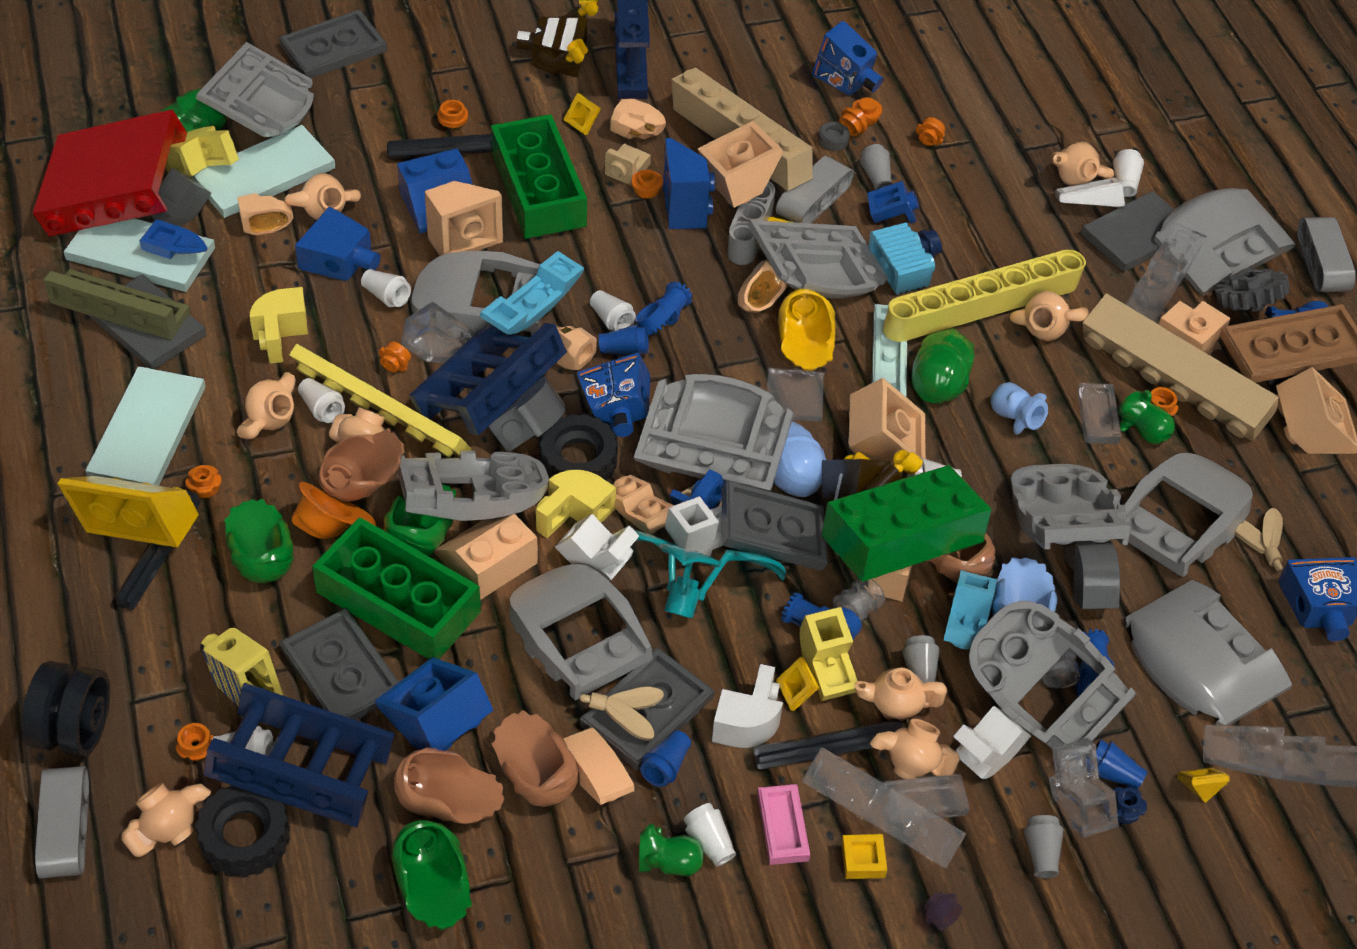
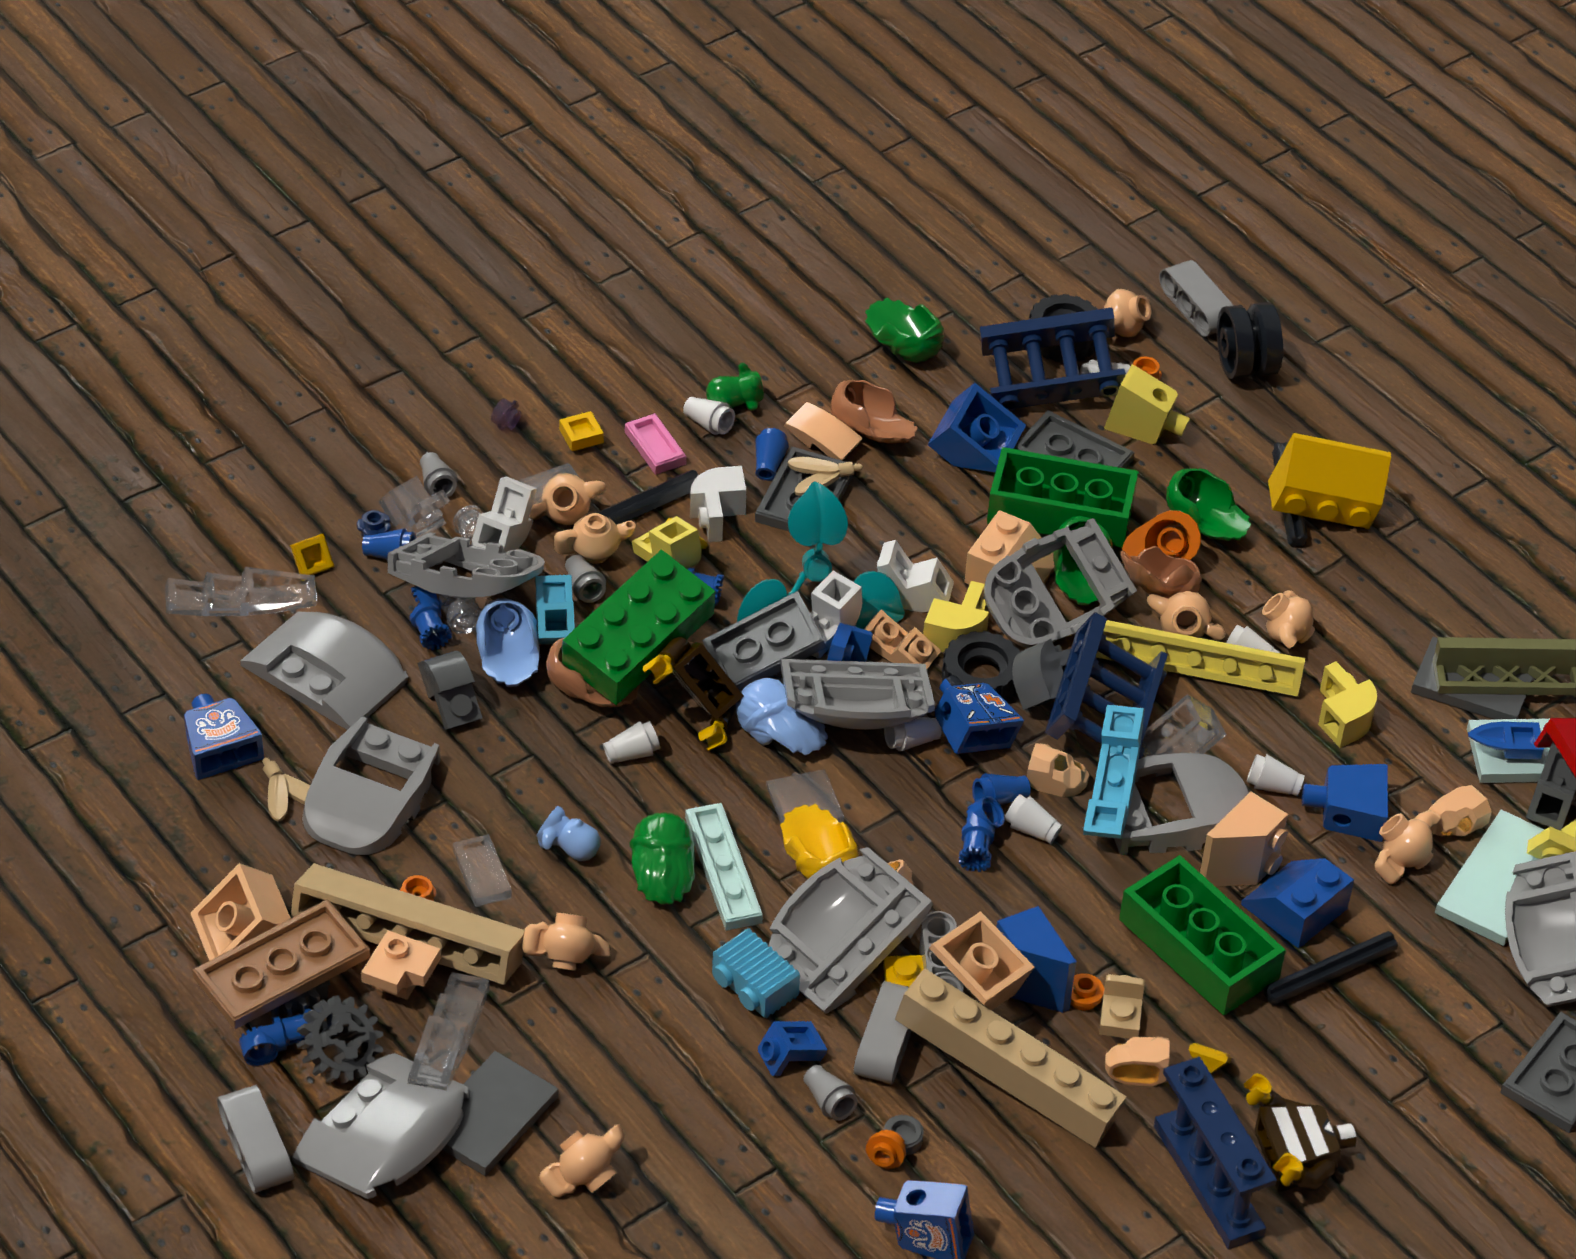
camera: 160 degrees right, 5 degrees down
light aqua tile [85,366,206,486] -> none
orange plate [185,465,222,498] -> none
orange plate [379,341,411,373] -> none
nougat hair [394,748,504,824] -> none
orange plate [437,100,468,128] -> none
light grey slope [509,564,653,700] -> none
clear slope [801,747,966,869] -> none
light nougat slope [848,378,926,465] -> none
orange plate [852,97,882,125] -> none
light yellow beam [883,250,1086,342] -> none
orange plate [916,117,945,146] -> none
dark blue plate [918,229,942,259] -> none
light grey slope [1011,464,1131,549] -> none
white slope [1055,178,1125,207] -> none
white cone [1113,149,1144,197] -> none
green animal [1118,390,1175,444] -> none
none -> clear bush [453,505,483,540]

